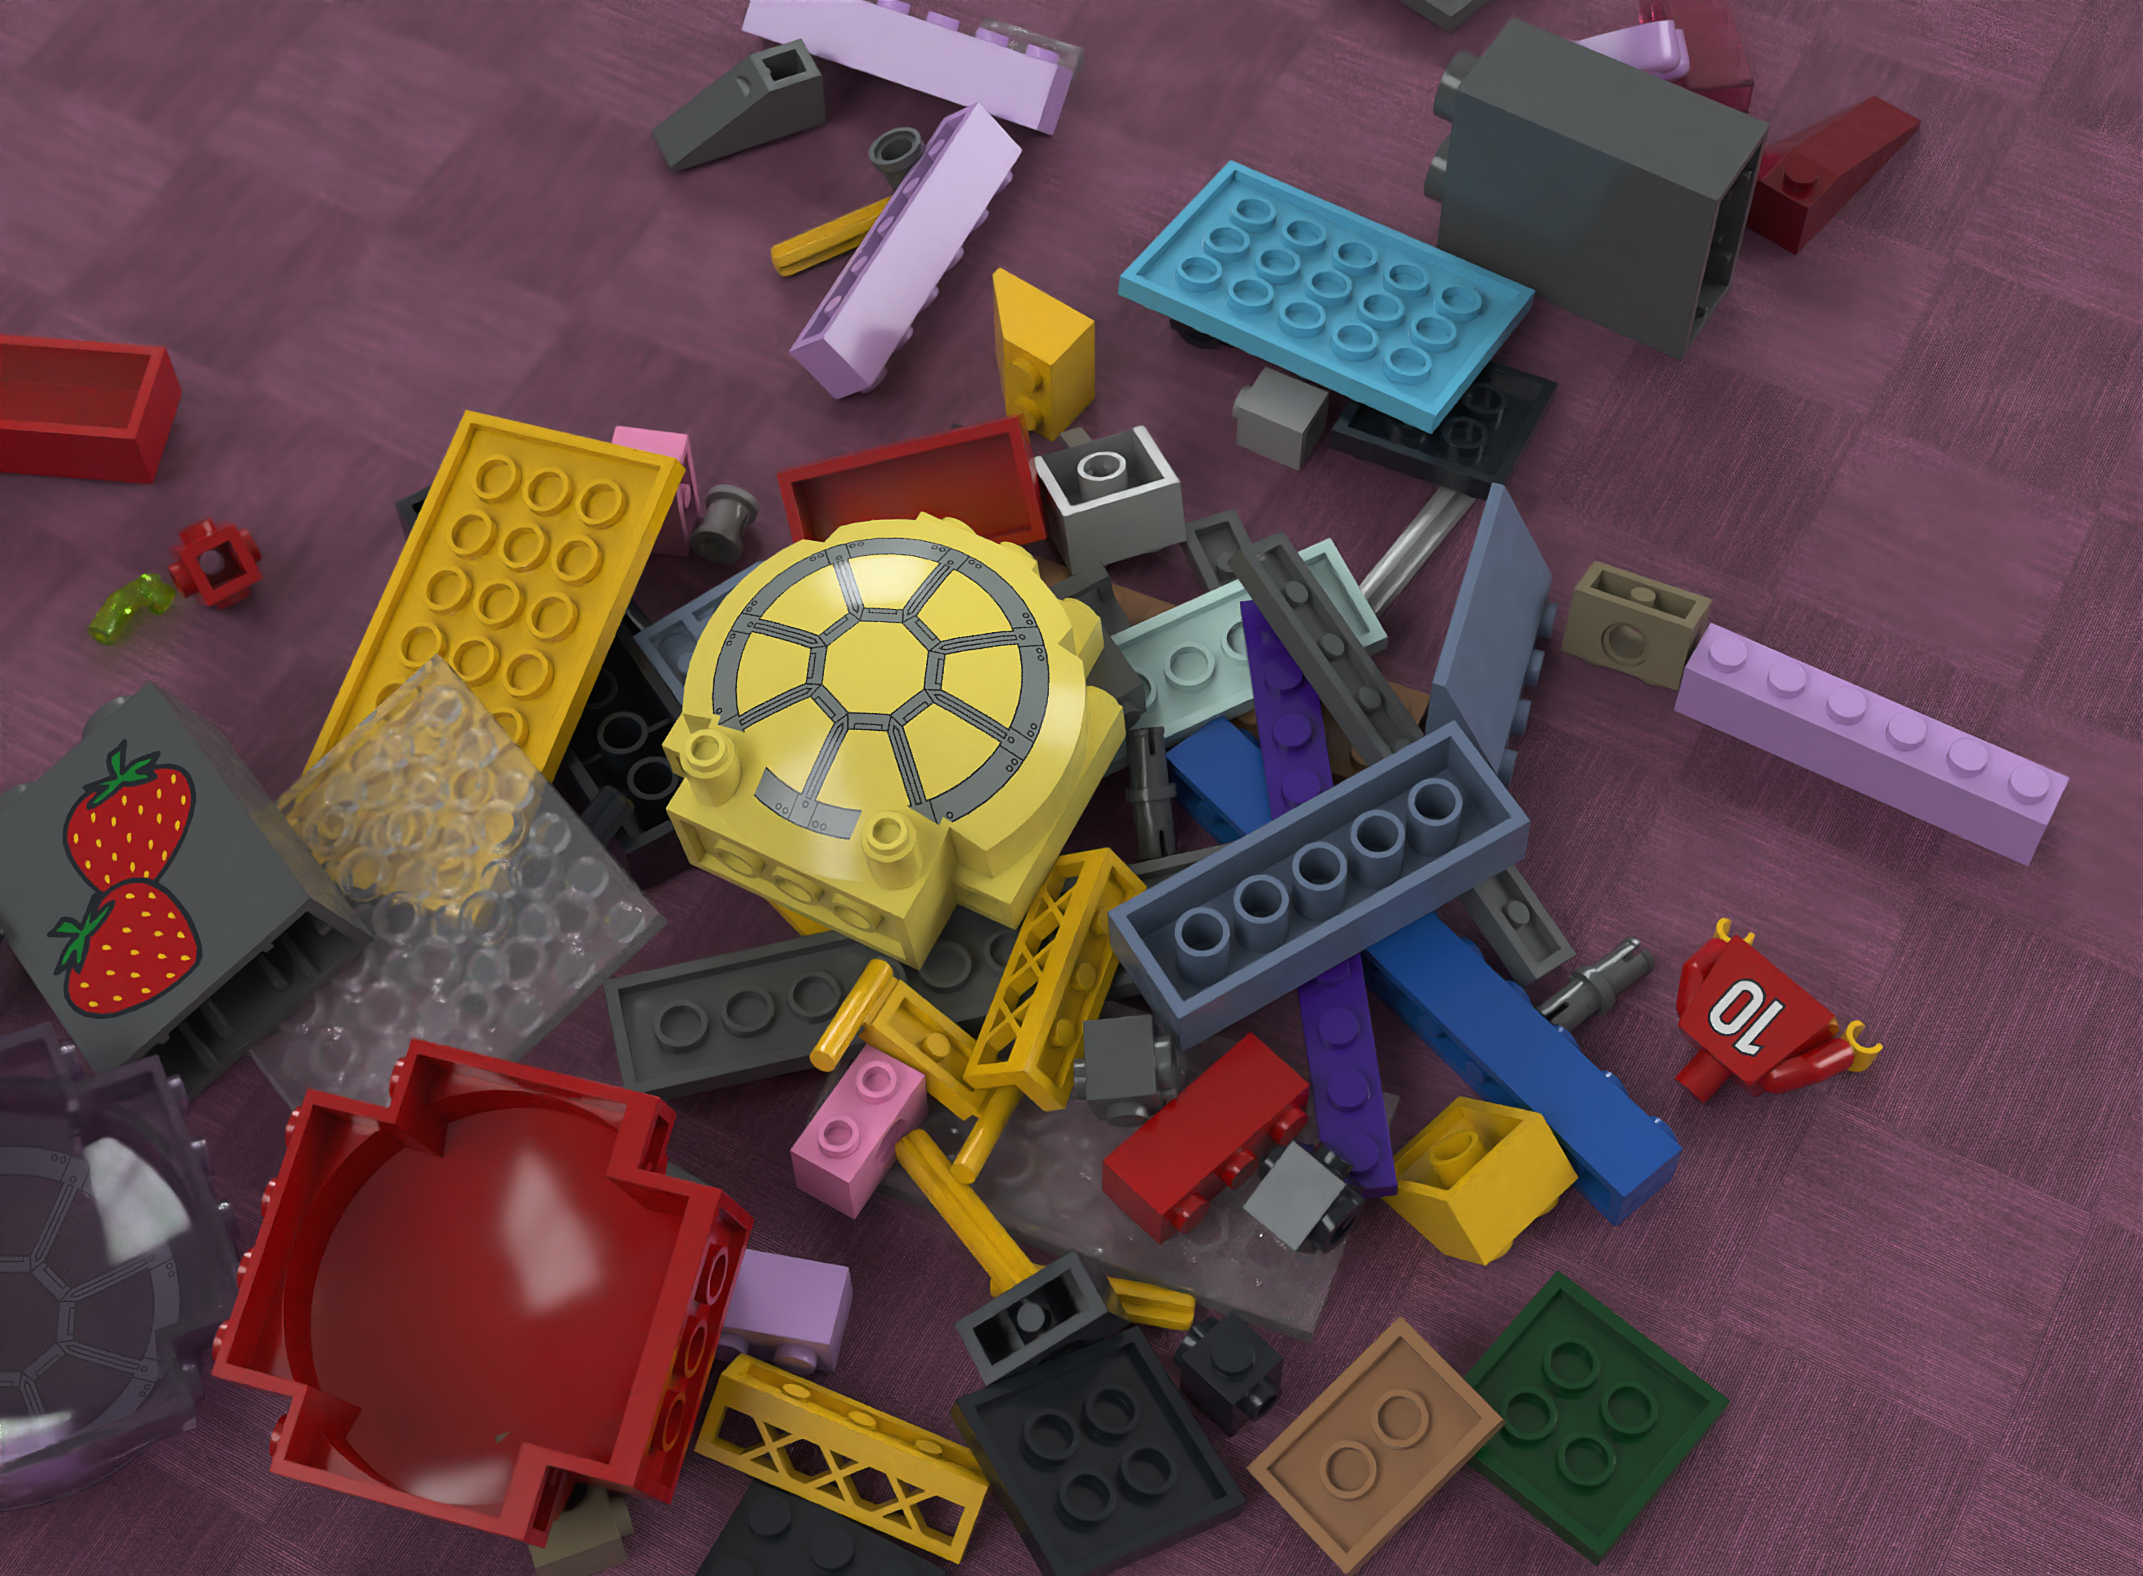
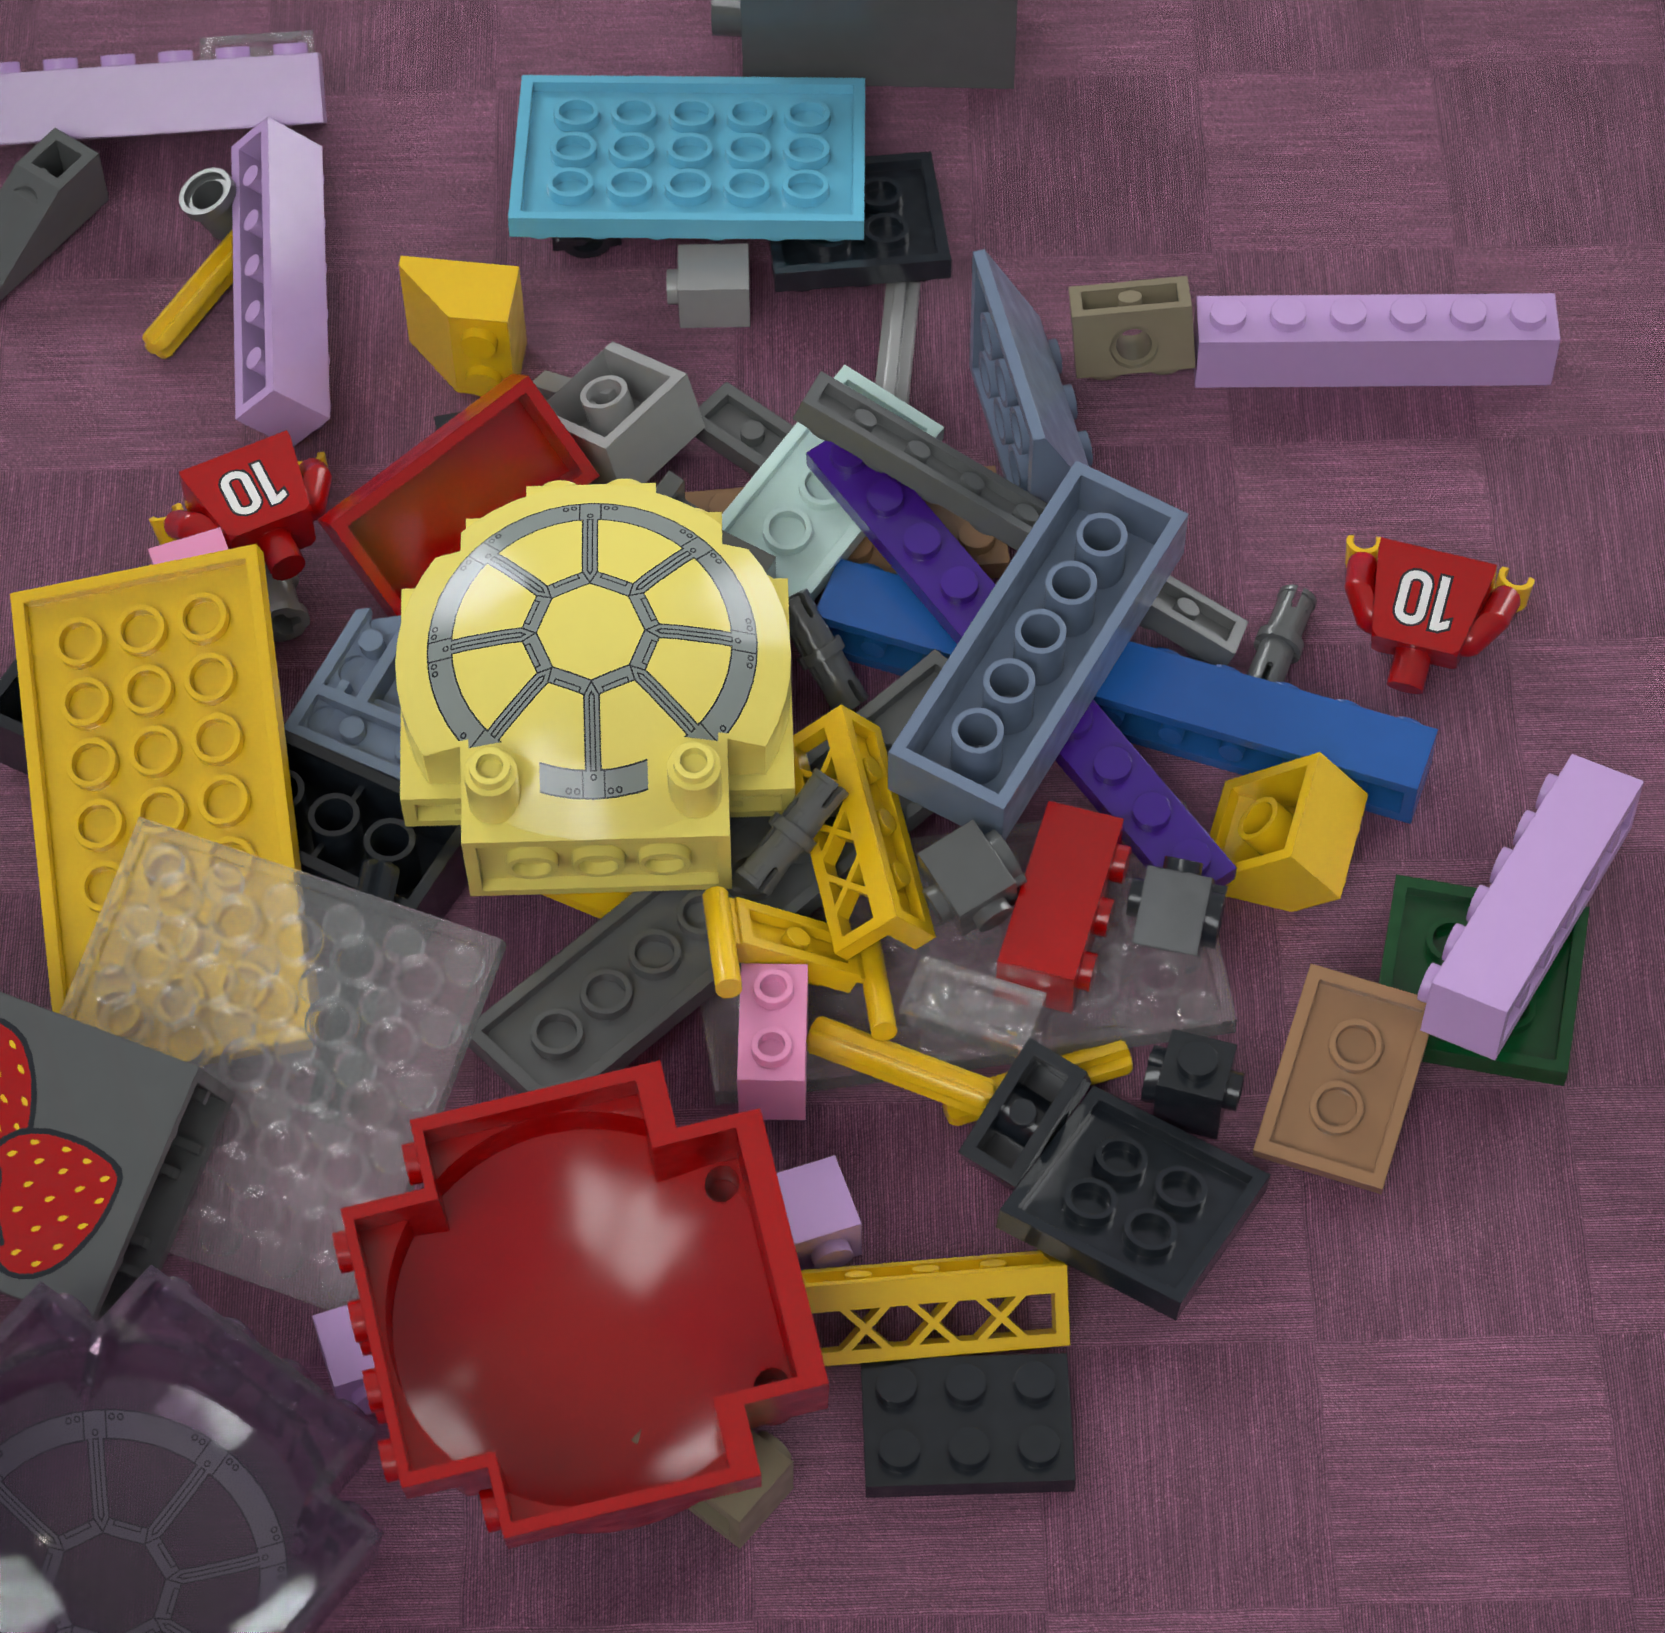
camera: 30 degrees left, 0 degrees up
none -> red torso [149,430,332,581]
none -> dark grey pin [735,768,849,897]
none -> clear plate [899,955,1047,1058]
none -> lavender brick [1417,754,1644,1060]

